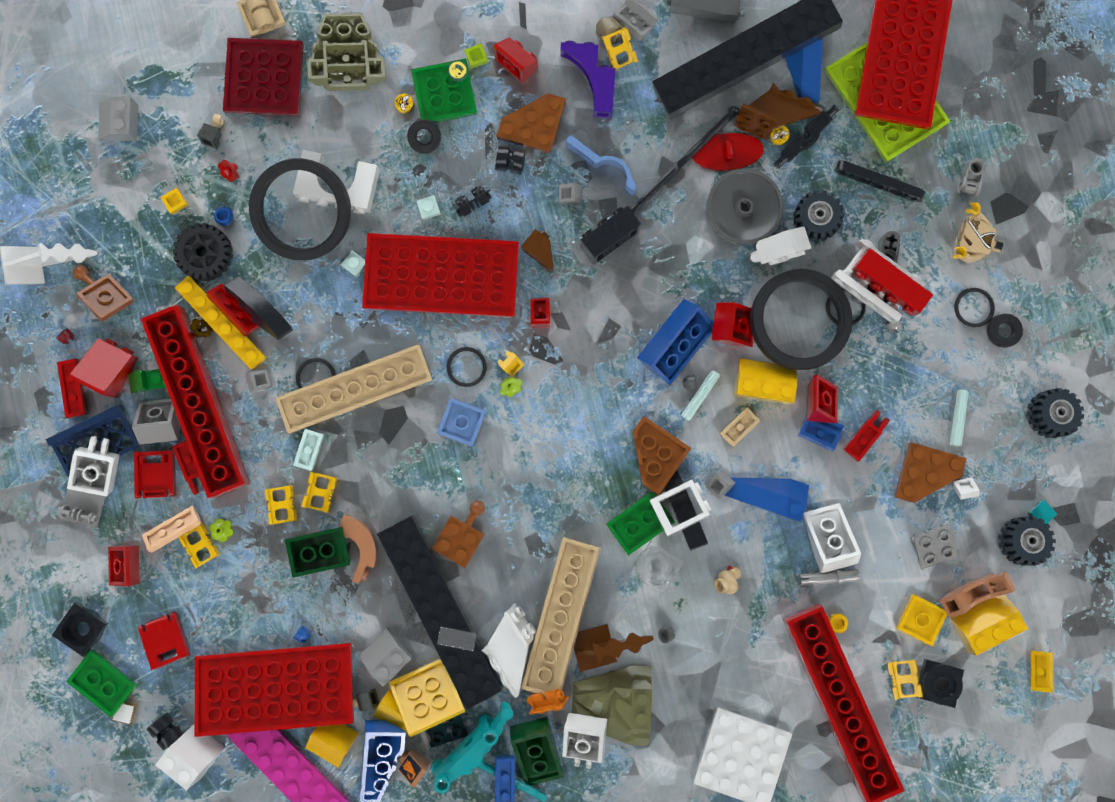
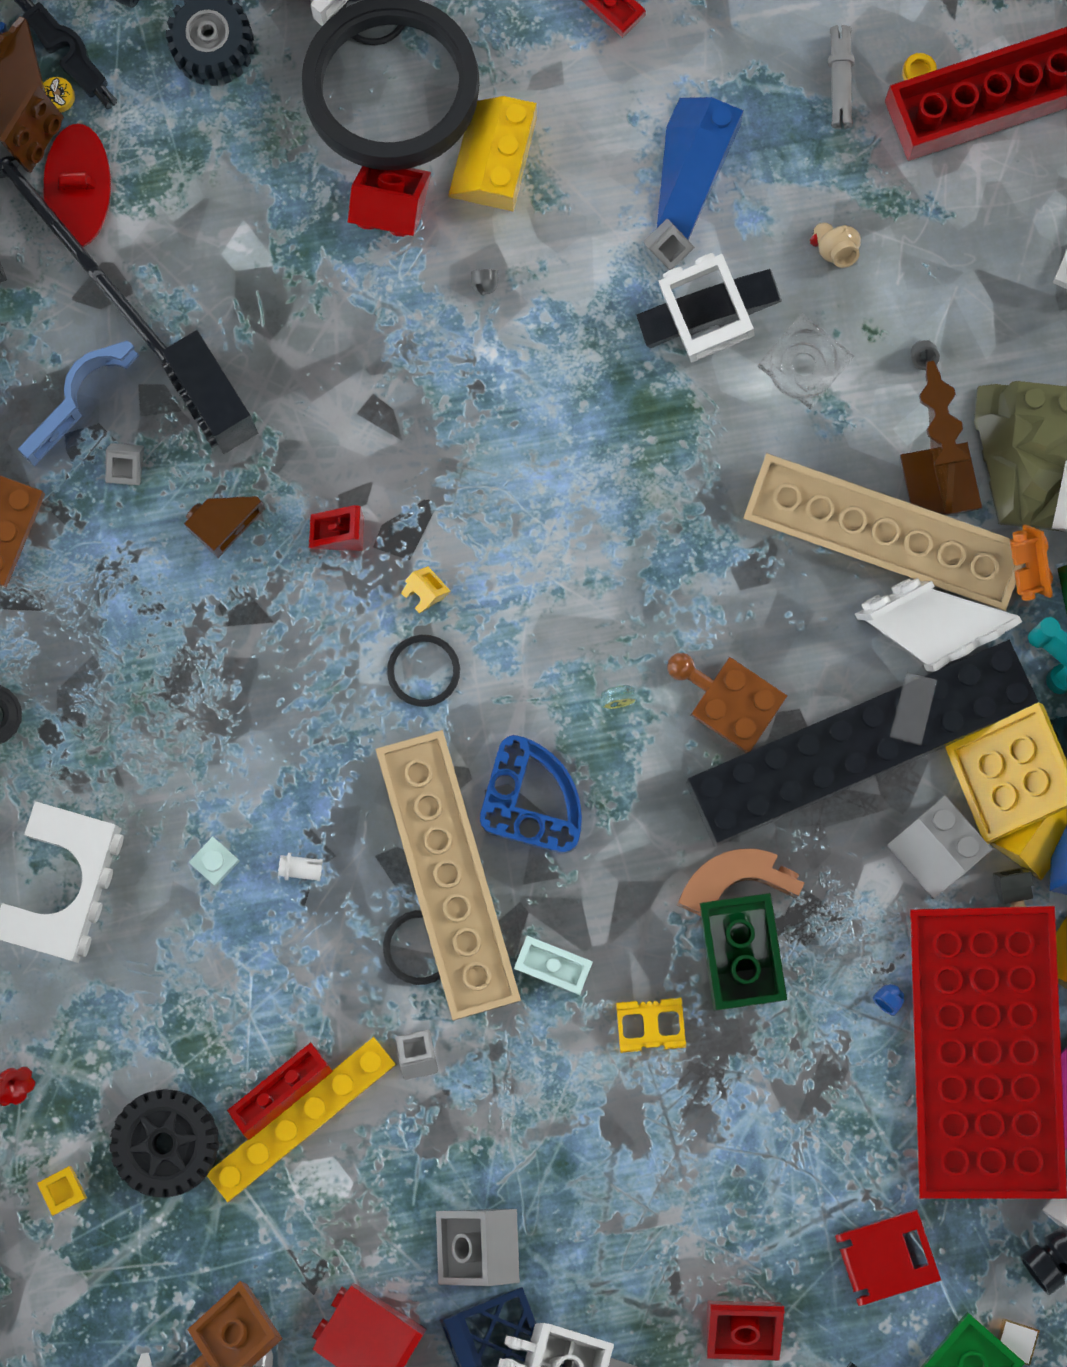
camera: 85 degrees left, 5 degrees down
green slope [128,369,166,394] -> none
red container [134,451,176,499] -> none
red brick [140,304,250,499] -> none
light nougat plate [142,506,202,553] -> none
red hinge [172,440,204,495] -> none
yellow piece [178,524,221,568] -> none
dark brown plant [189,318,213,338] -> none
lime plant [209,518,234,542] -> none
blue plate [214,207,234,226] -> none
black slope [224,276,293,340] -> none
black tyre [249,158,351,260] -> none
yellow piece [301,472,337,513] -> none
red plate [362,233,519,318] -> none
light aqua plate [417,195,441,220] -> none
medium blue plate [437,398,487,447] -> none
black hinge [452,185,492,217] -> none
black wheel [495,146,526,175] -> none
lime plant [500,377,522,397] -> none
green plate [606,492,675,556] -> none
dark orange plate [633,416,692,496] -> none
blue slope [637,299,714,385] -> none
light aqua axle [681,370,720,421] -> none
dark grey dish [706,169,784,245] -> none
tan plate [719,407,760,448] -> none
white hinge [750,227,811,266] -> none
blue plate [798,413,844,452] -> none
white slope [803,503,861,573] -> none
red slope [807,374,838,423] -> none
none -> white pin [278,852,323,882]
none -> blue beam [480,735,582,854]

